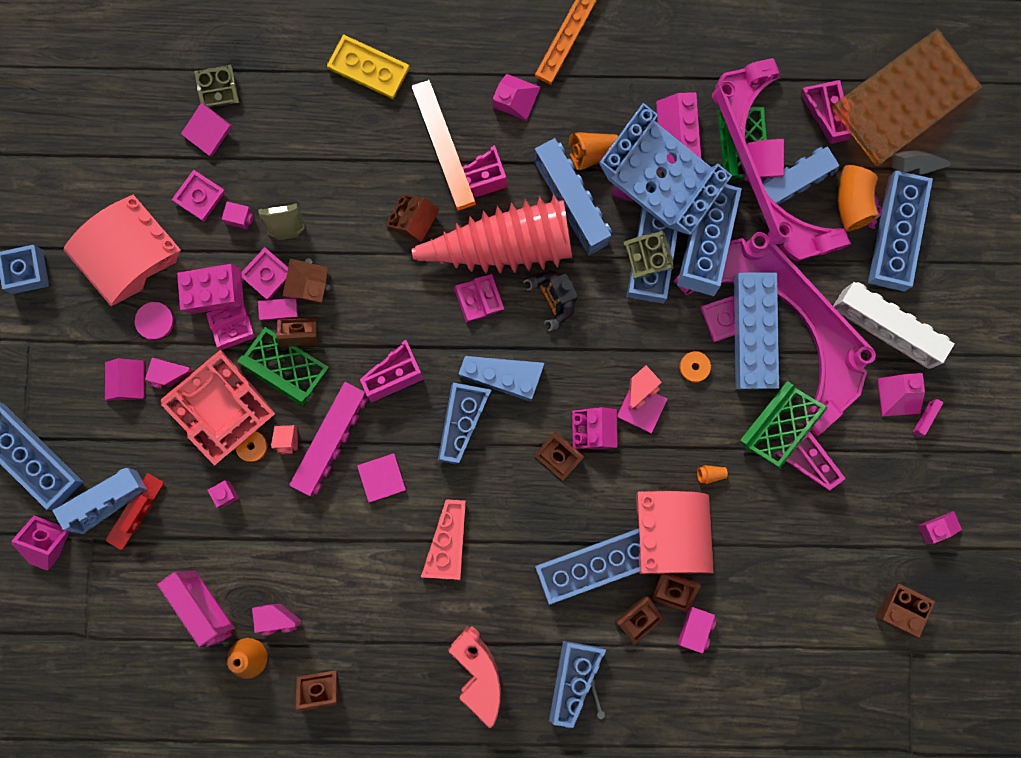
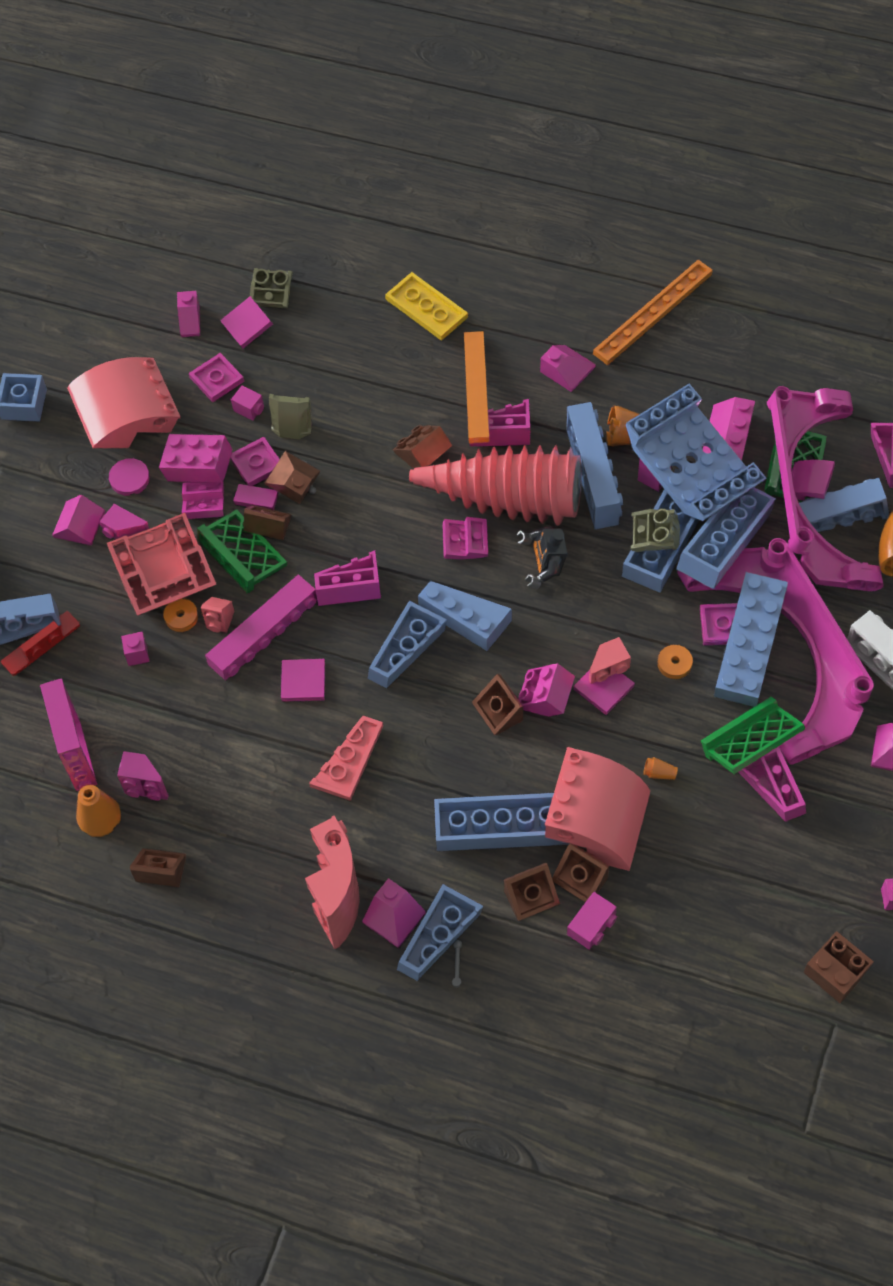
camera: 25 degrees right, 20 degrees down
none -> dark pink slope [177,291,200,337]
none -> dark pink slope [362,878,426,948]

